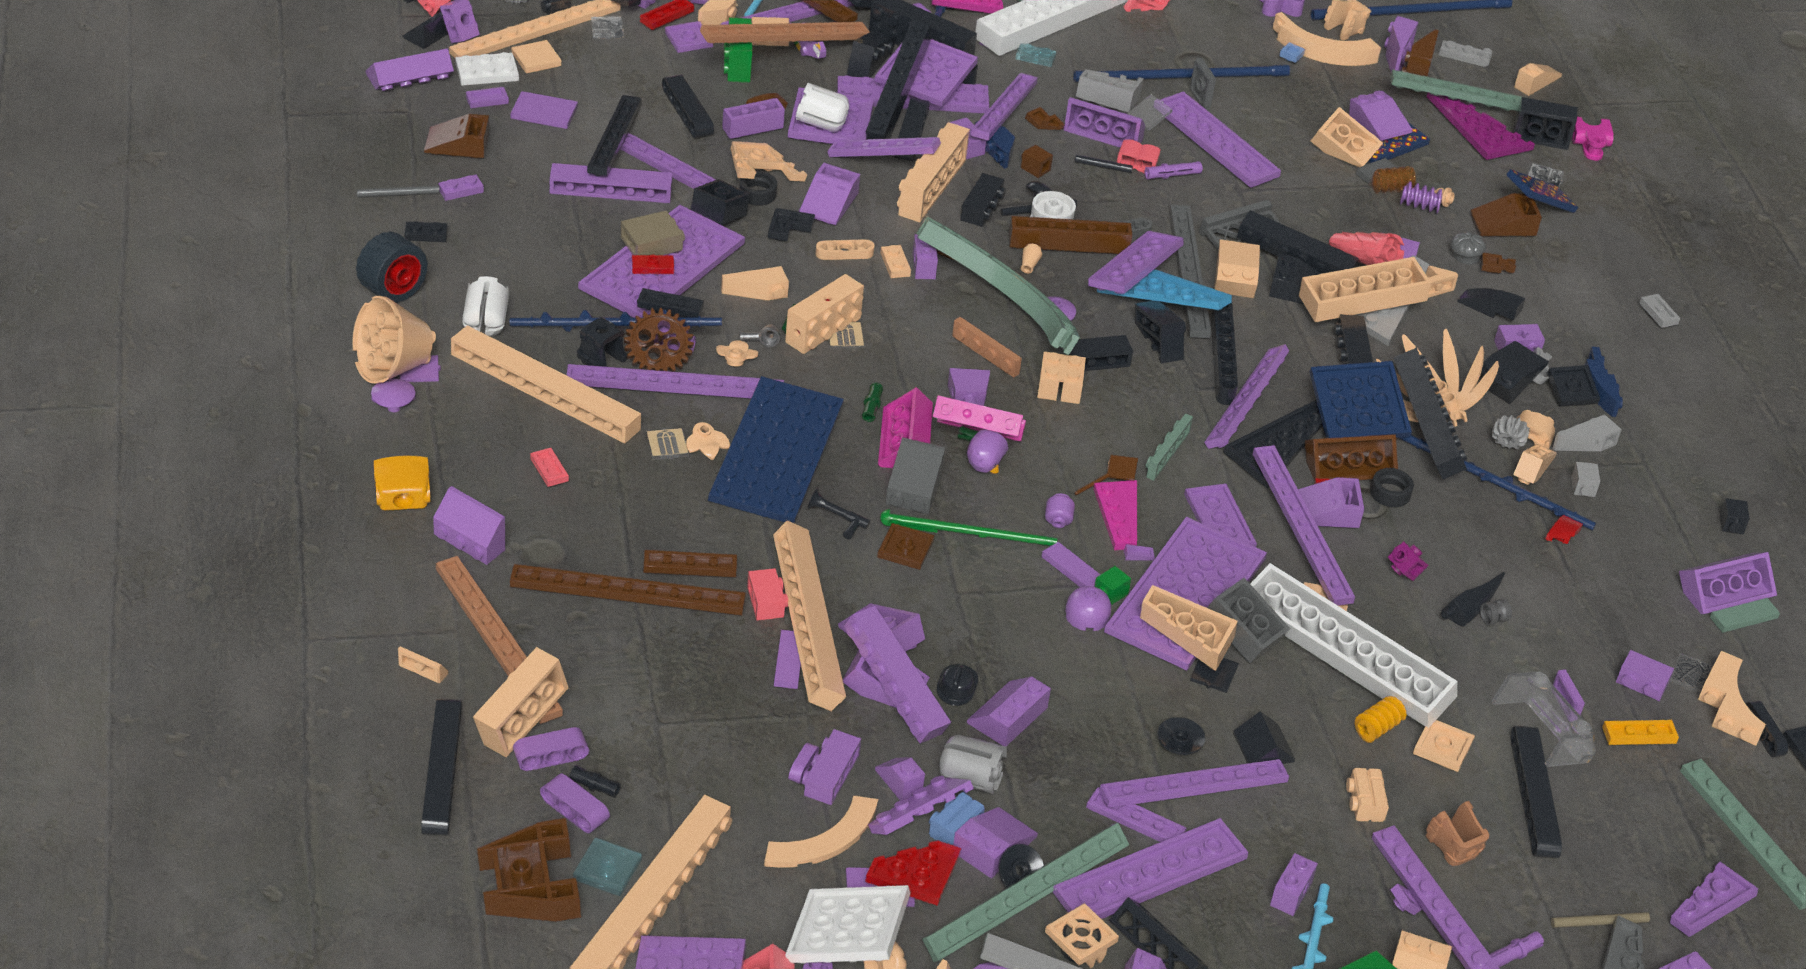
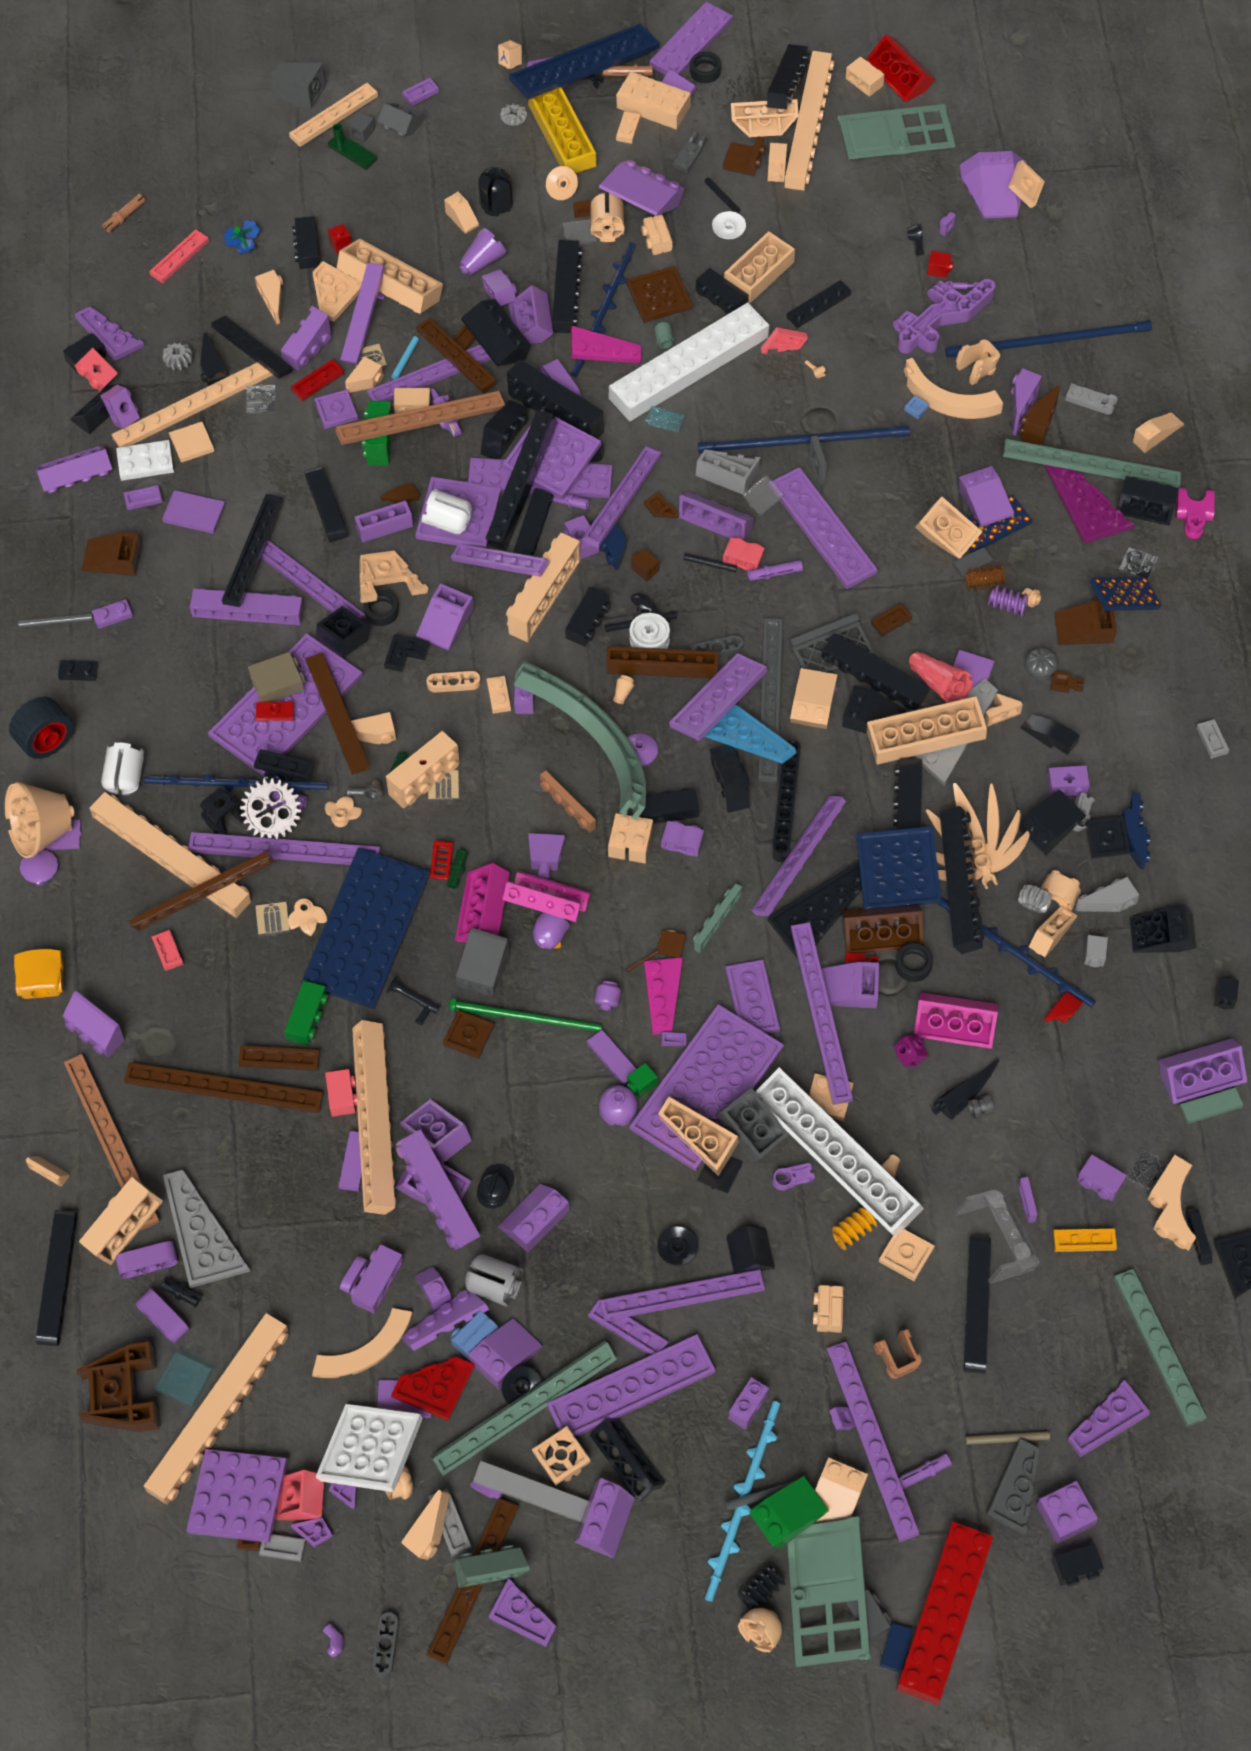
camera: 10 degrees right, 20 degrees up
none -> reddish brown tile [129,851,275,931]
none -> light grey wing [163,1170,250,1288]
none -> green brick [284,981,329,1046]
none -> reddish brown tile [305,653,370,775]
none -> red slope [429,840,454,880]
none -> medium lavender axle [553,494,590,511]
none -> medium lavender brick [661,821,704,856]
none -> medium lavender piece [772,1163,815,1191]
none -> light nougat hand [805,360,826,378]
none -> reddish brown plate [871,603,912,637]
none -> dark pink slope [913,992,998,1049]
none -> black slope [1130,904,1196,953]

